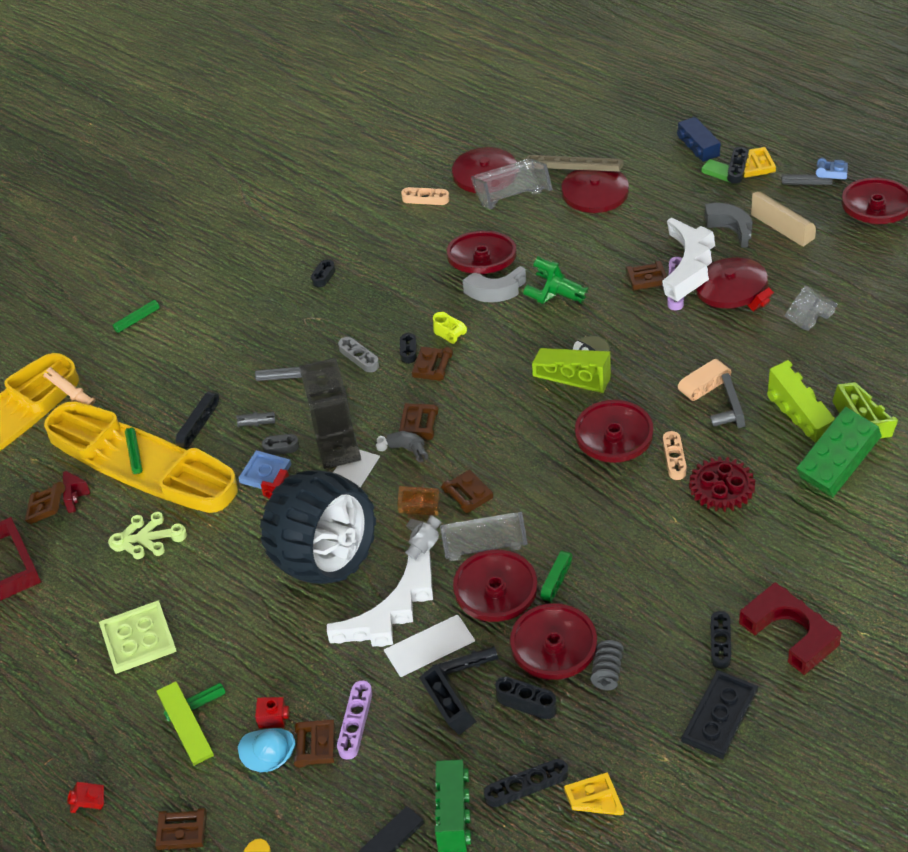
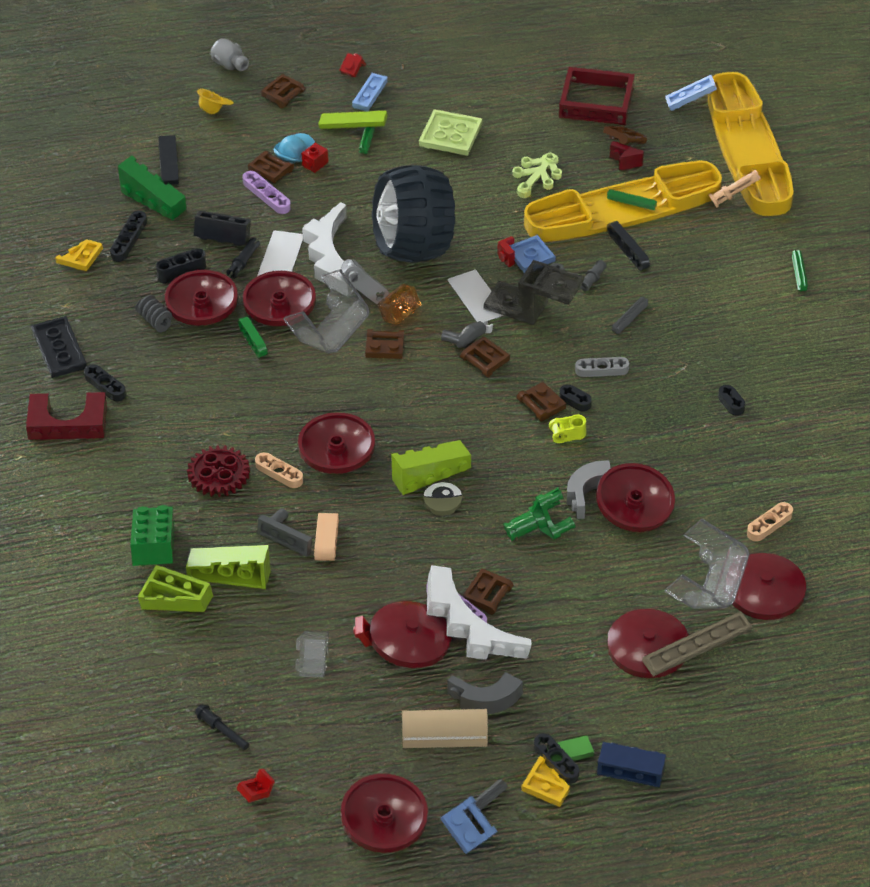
camera: 125 degrees right, 0 degrees up
none -> light blue plate [352,73,387,111]

